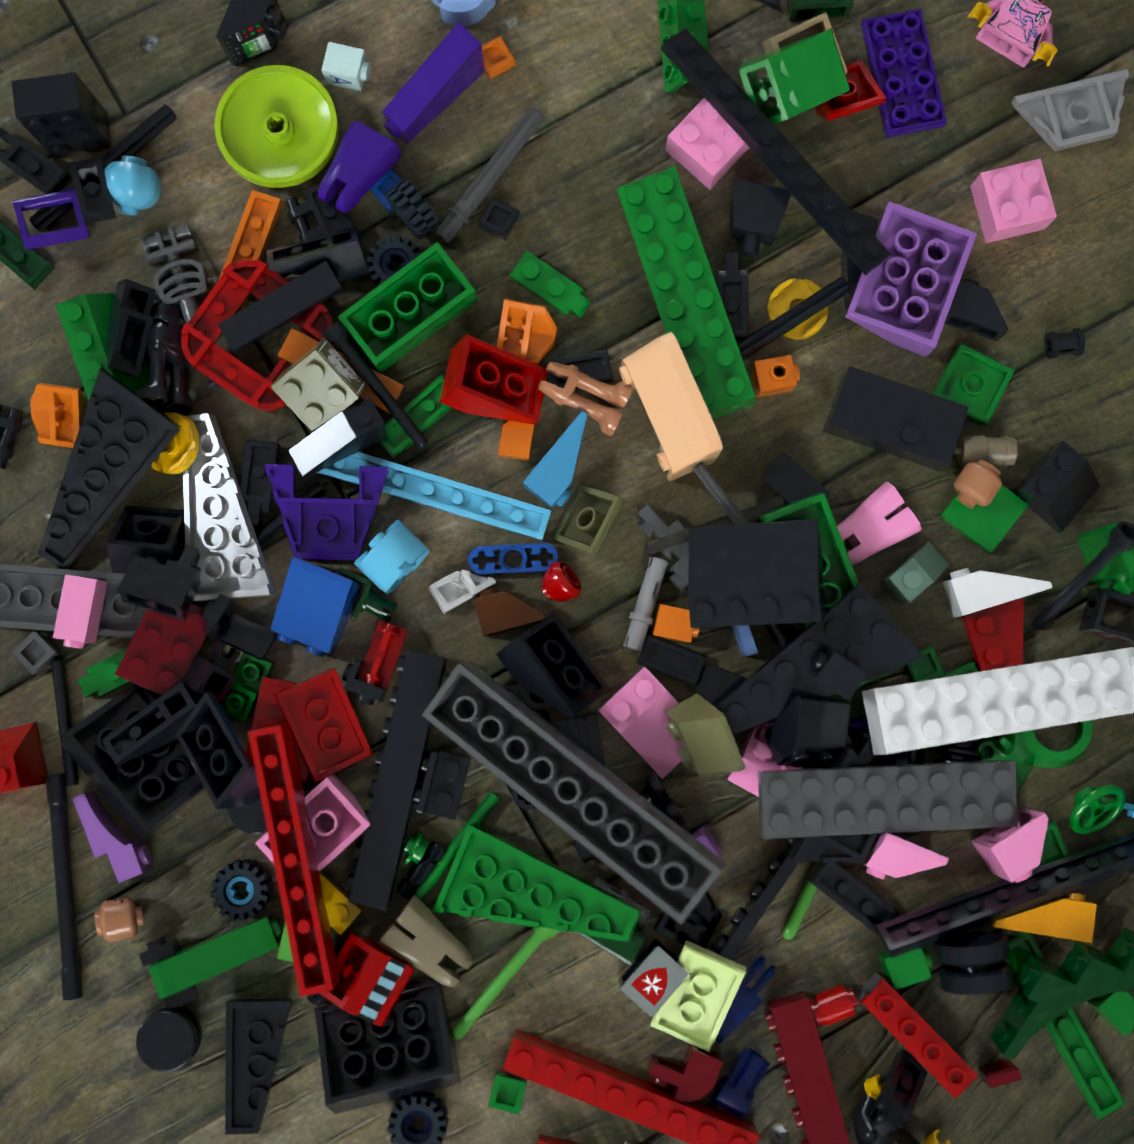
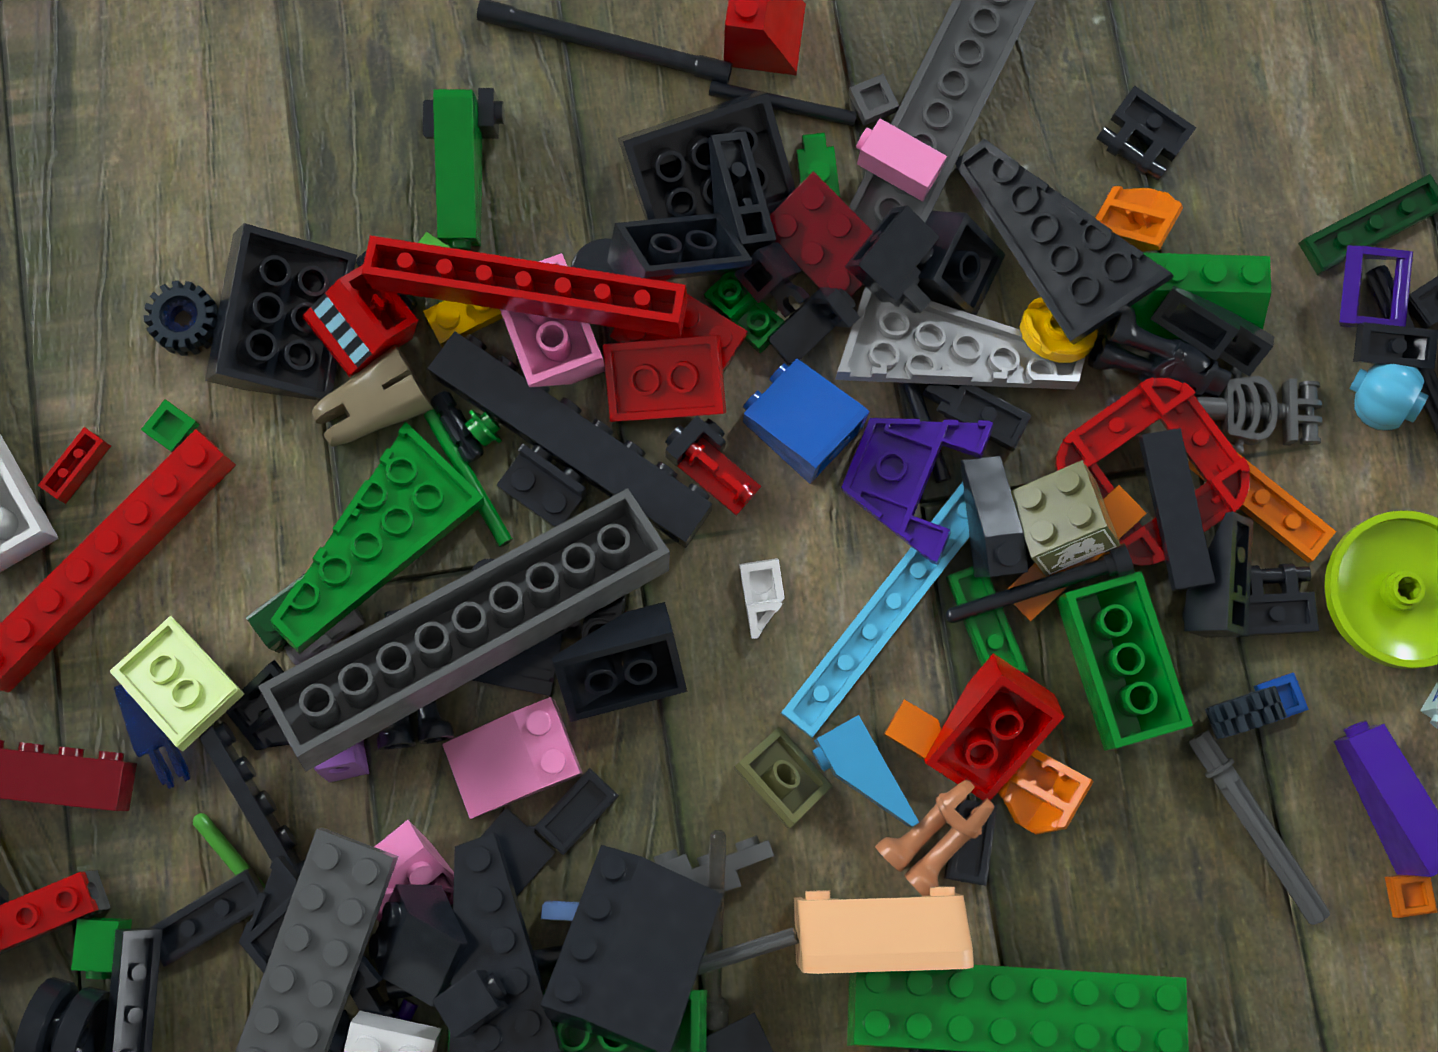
camera: 105 degrees right, 5 degrees down
medium lavender slope [72,791,152,883] -> none
nougat head [95,897,144,943] -> none
black head [136,1006,202,1072] -> none
black bush [210,859,273,921] -> none
black wing [225,998,293,1135] -> none
dark purple piece [317,121,402,213] -> none
dark green bracket [338,567,397,622] -> none
medium azure brick [354,520,430,594] -> none
black bush [367,235,421,287] -> none
bright green piece [452,927,559,1040] -> none
blue beam [468,543,558,575] -> none
reddish brown slope [474,587,544,637] -> none
black tile [479,197,520,240] -> none
green hinge [509,251,591,318] -> none
red cone [541,562,582,602] -> none
piece [619,939,688,1018] -> none
light grey pin [623,557,669,652] -> none
dark red brick [647,1044,723,1102] -> none
orange brick [652,604,700,644] -> none
olive slope [665,693,746,775] -> none
clear blue piece [711,1046,770,1119] -> none
red brick [810,984,859,1027] -> none
bright pink slope [862,833,949,880] -> none

